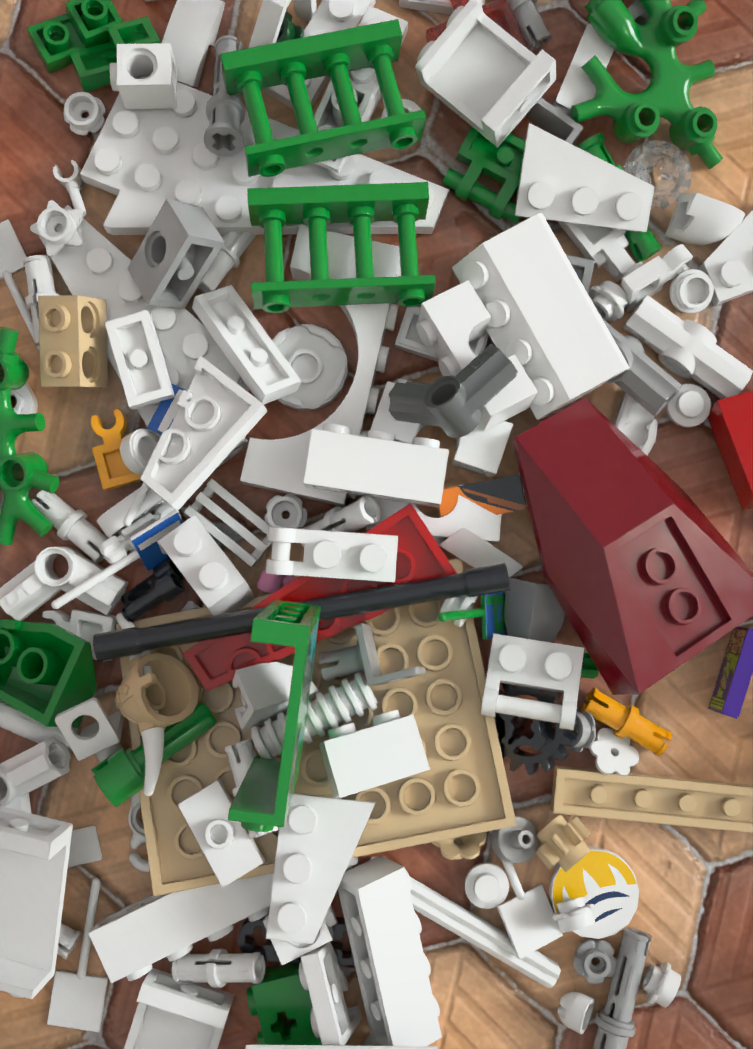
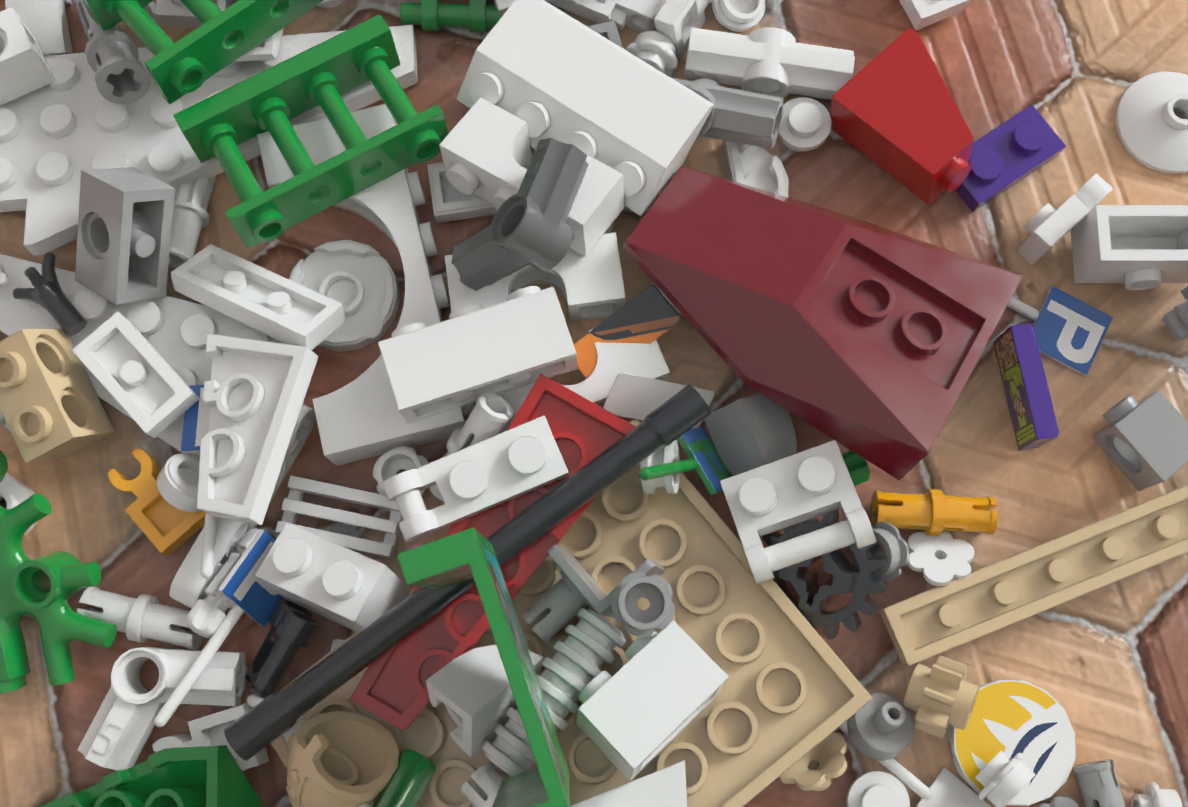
camera: 25 degrees left, 10 degrees down
none -> black bar [13,252,87,336]
none -> light grey plate [611,571,675,637]

